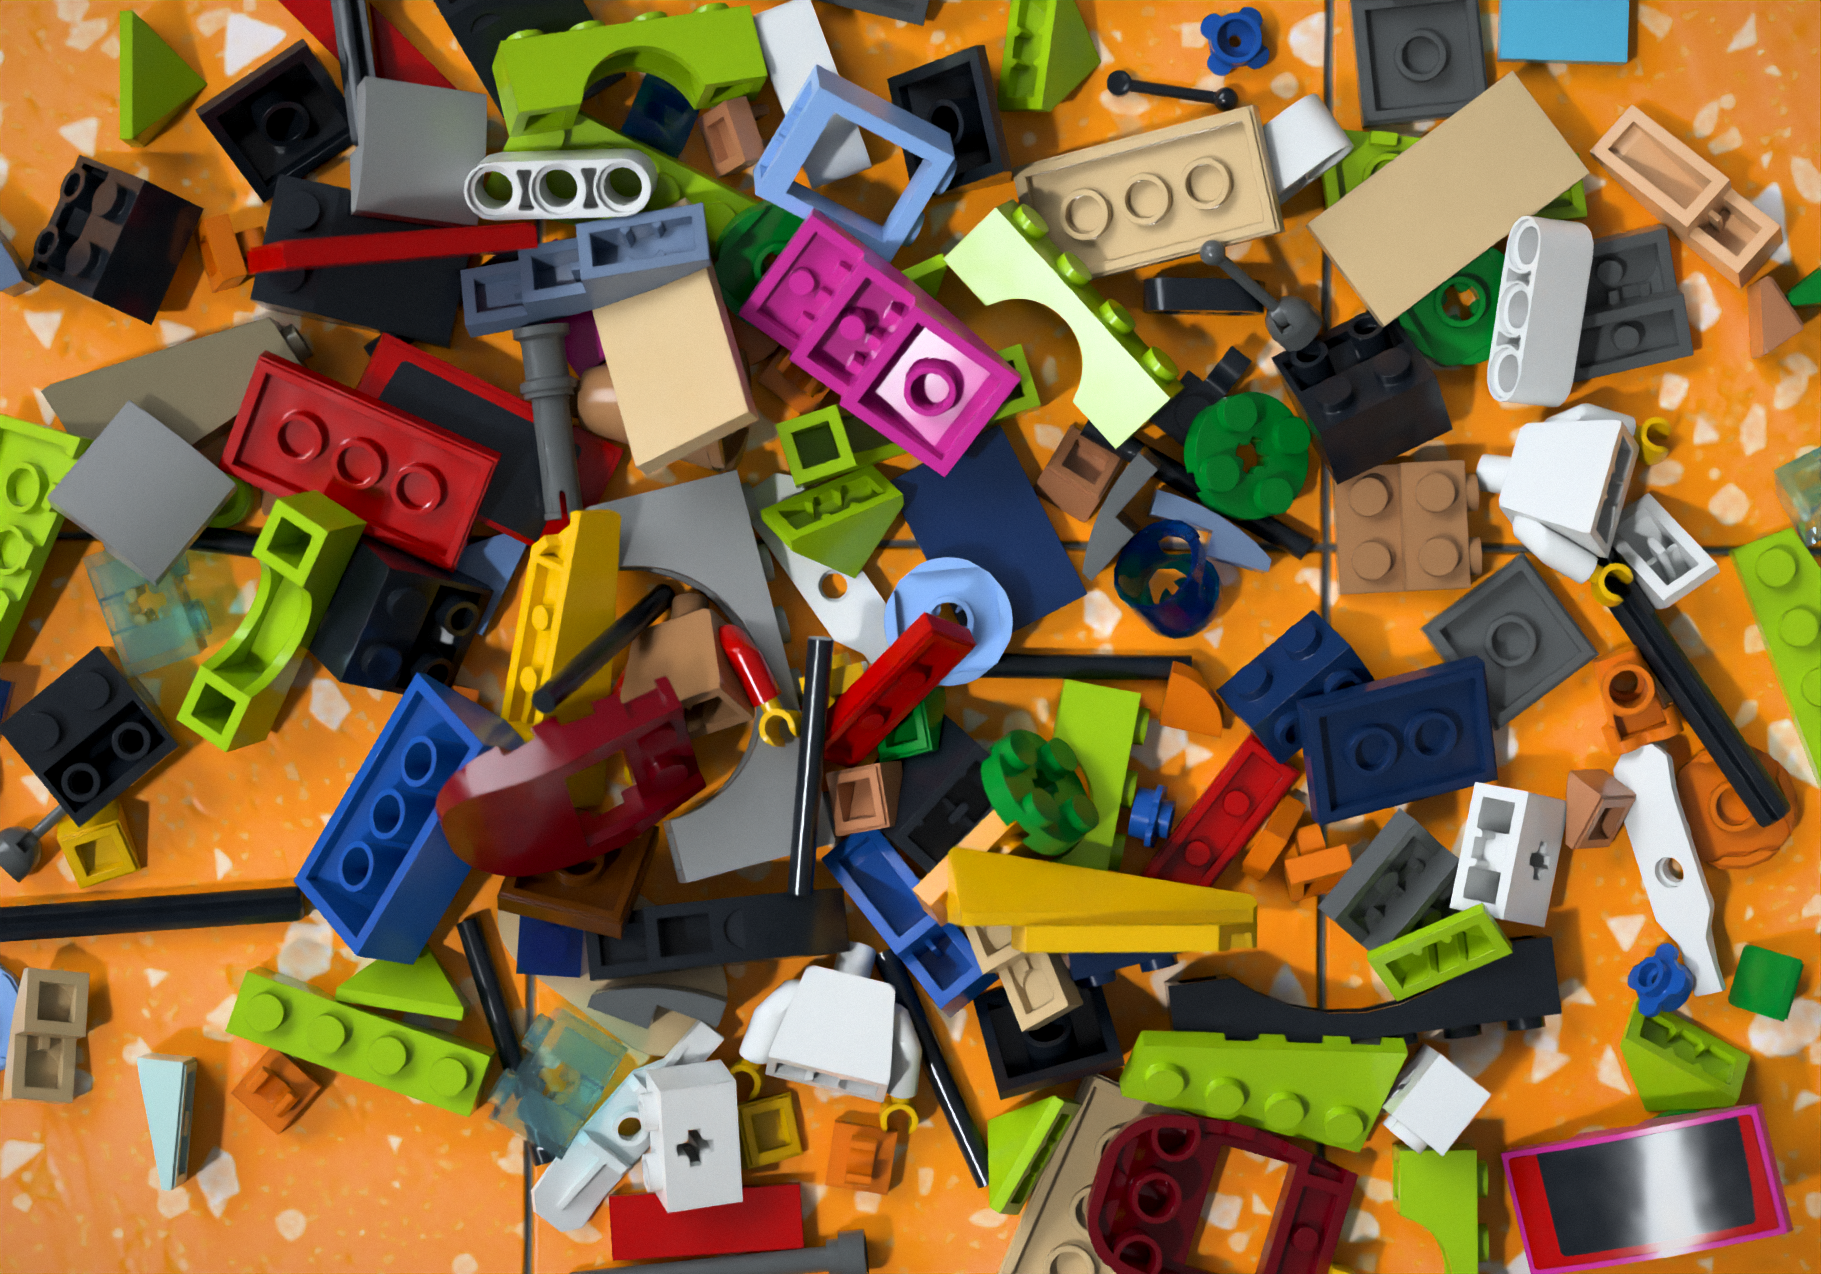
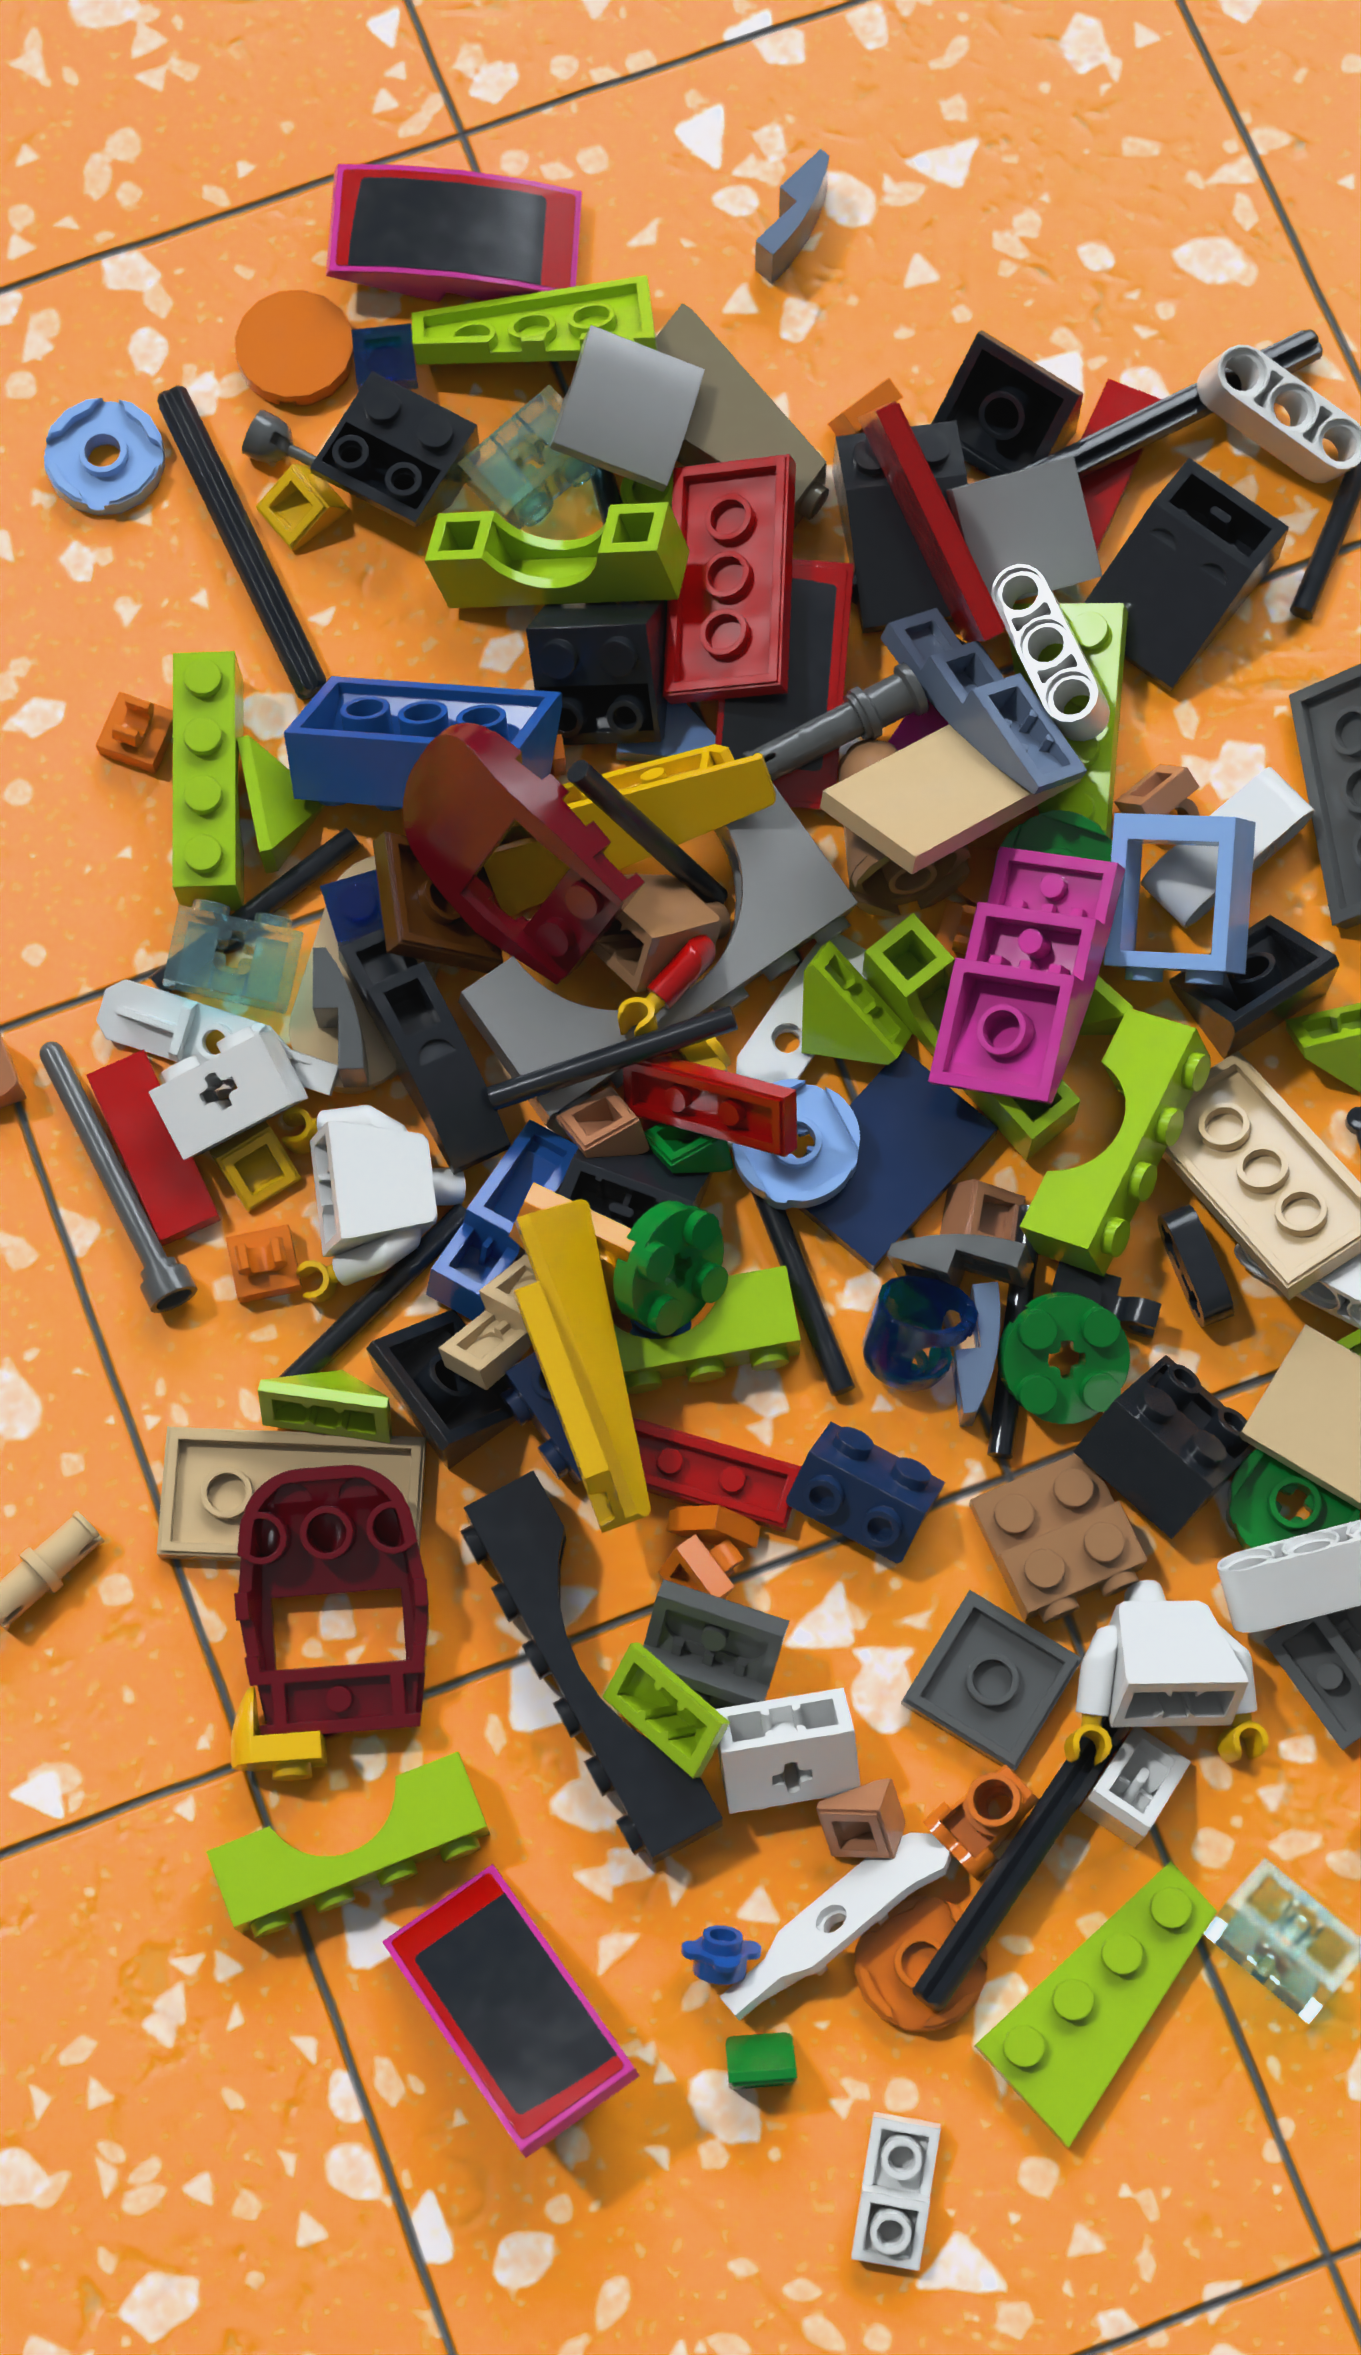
camera: 70 degrees right, 15 degrees down
tan slope [2,967,90,1105] -> none
black slope [28,154,204,325] -> none
lime slope [120,11,207,148] -> none
light aqua slope [137,1053,198,1191] -> none
lime arch [492,2,768,138] -> none
plate [620,73,700,159] -> none
lime wing [1119,1030,1408,1153] -> none
blue plate [1128,784,1176,848] -> none
orange tile [1159,661,1223,738] -> none
dark grey hinge [1200,240,1322,352] -> none
dark blue tile [1296,655,1498,826] -> none
white brick [1382,1043,1491,1156] -> none
lime slope [1620,997,1751,1111] -> none

